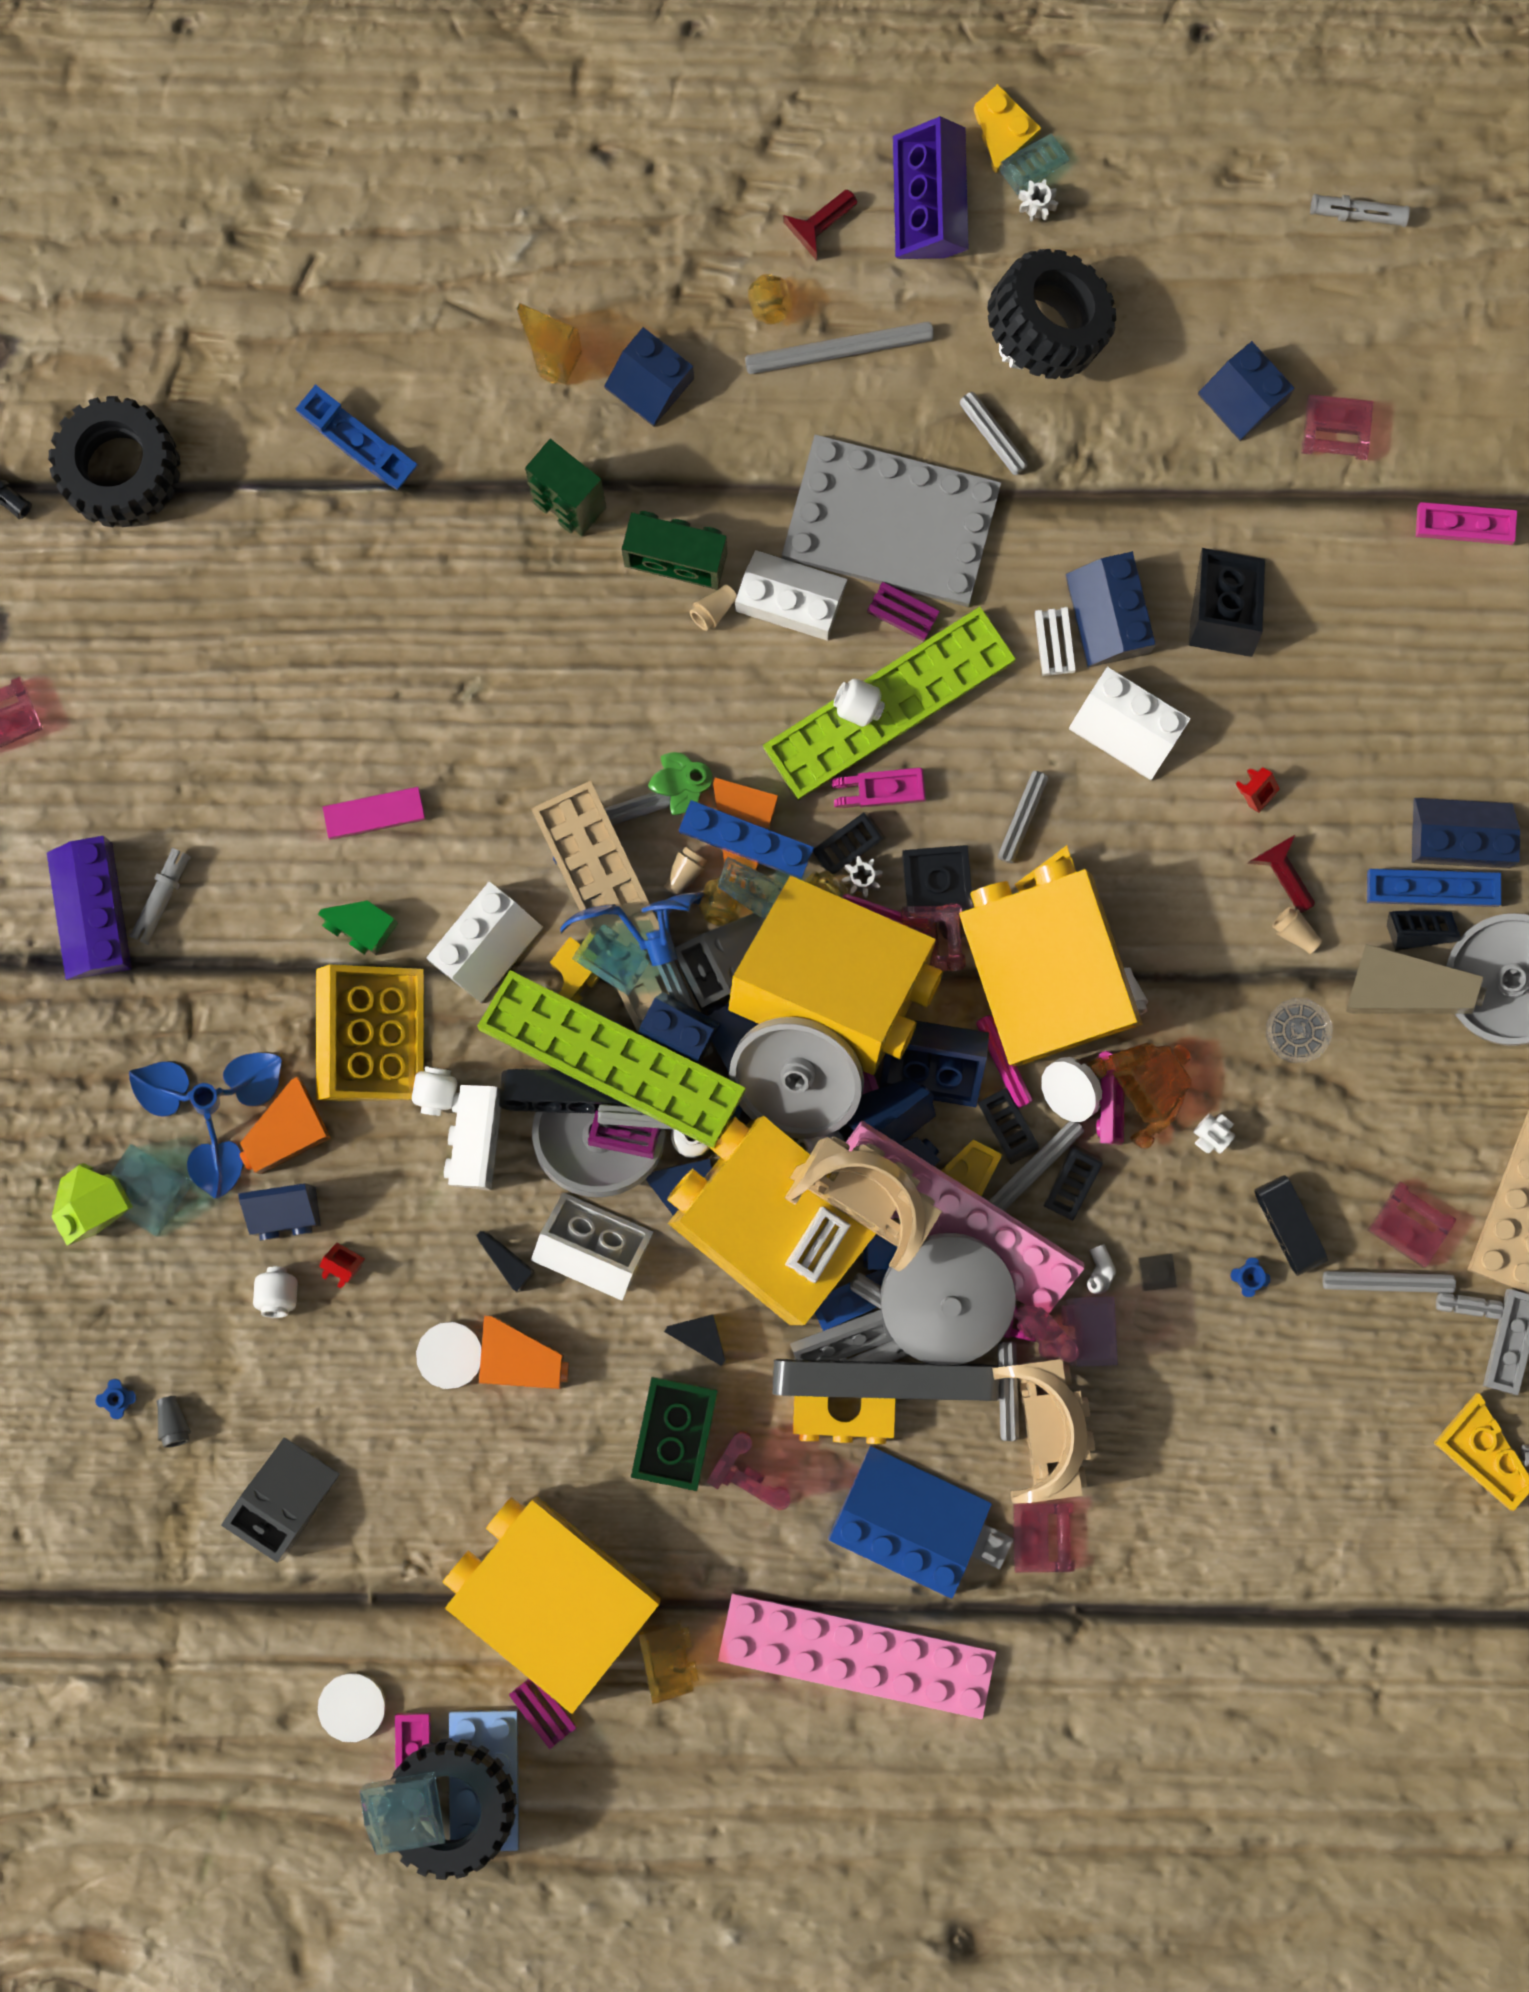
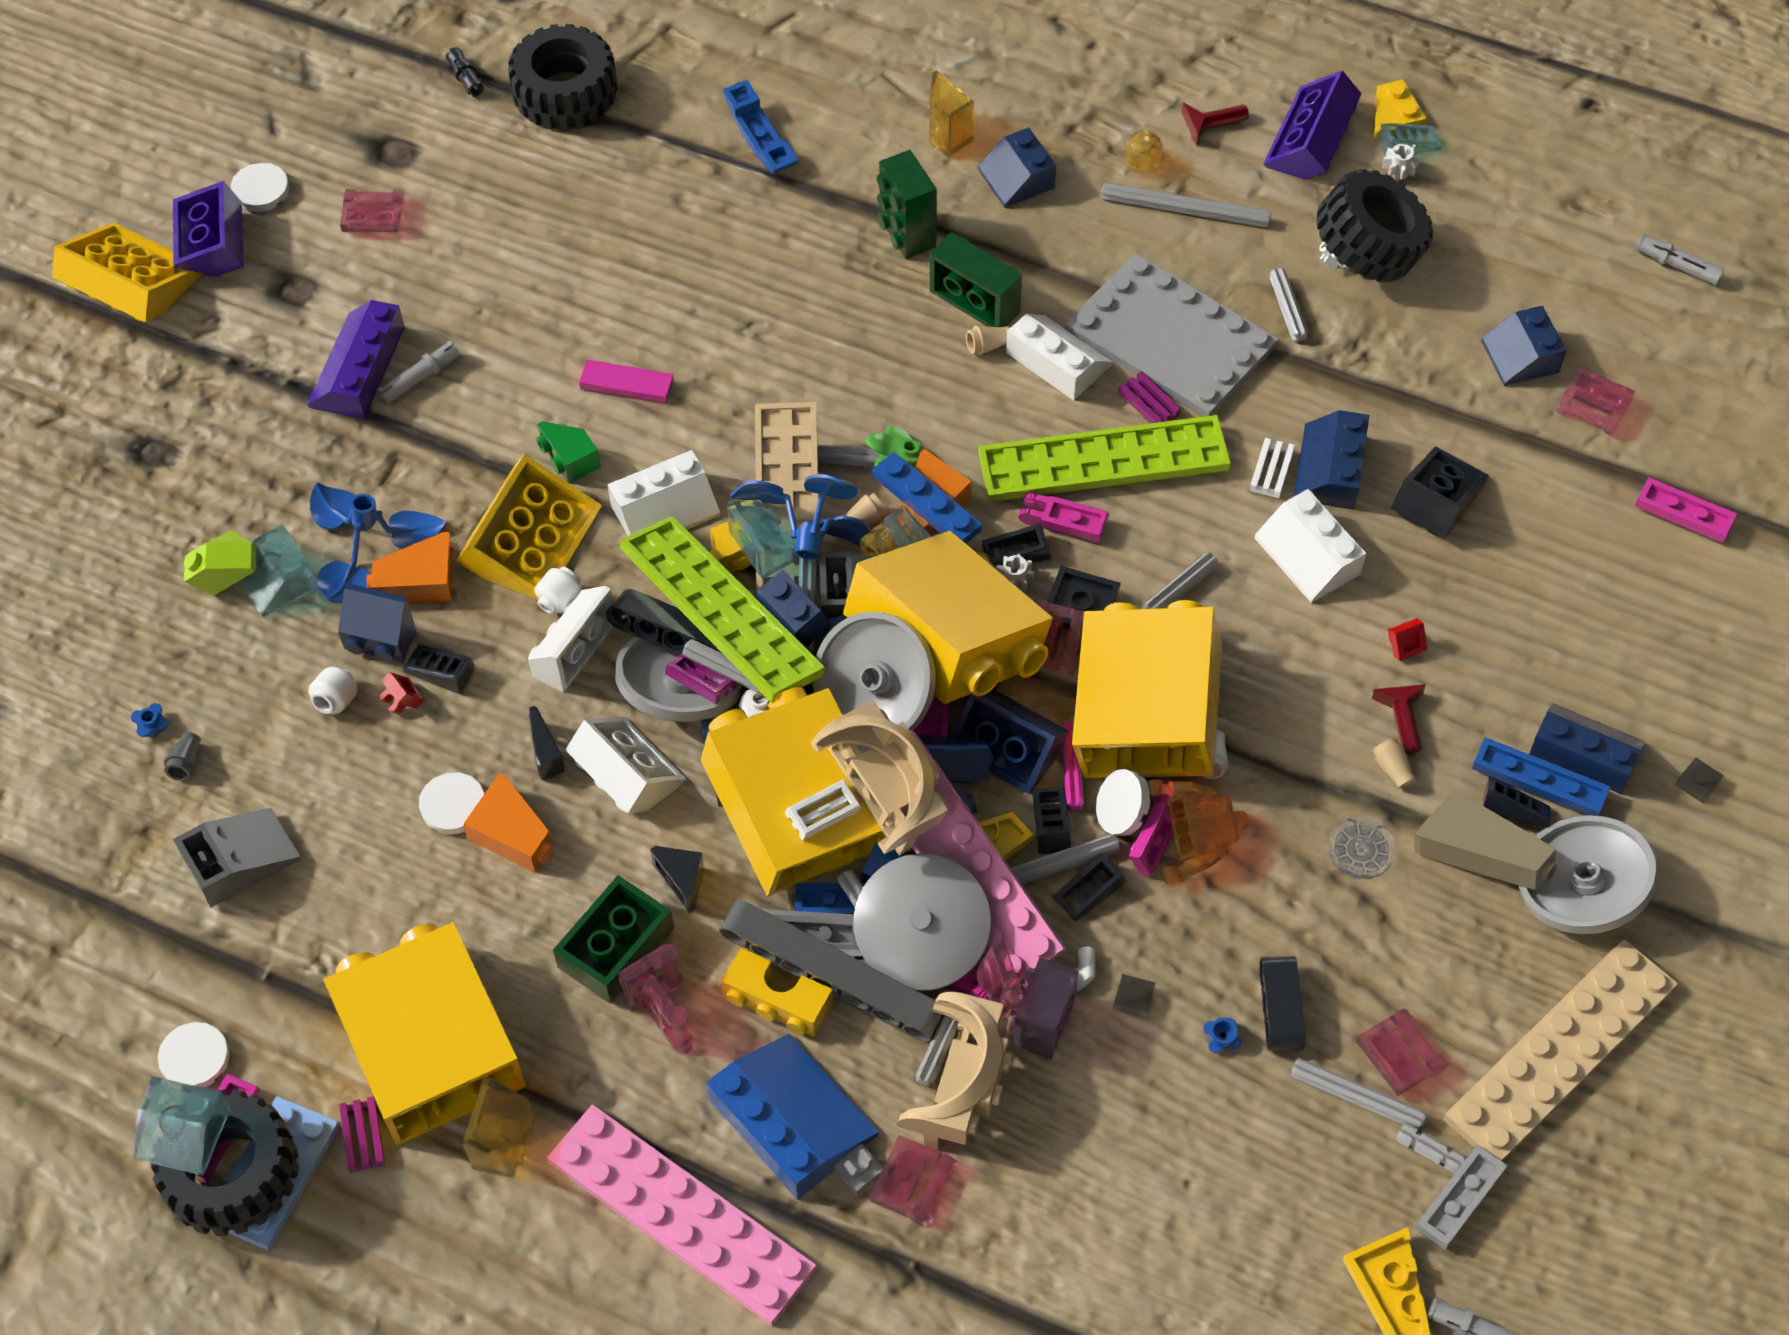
camera: 25 degrees right, 25 degrees down
white head [834,679,885,727] -> none
white gear [1194,1113,1235,1154] -> none
none -> black slope [403,644,475,694]

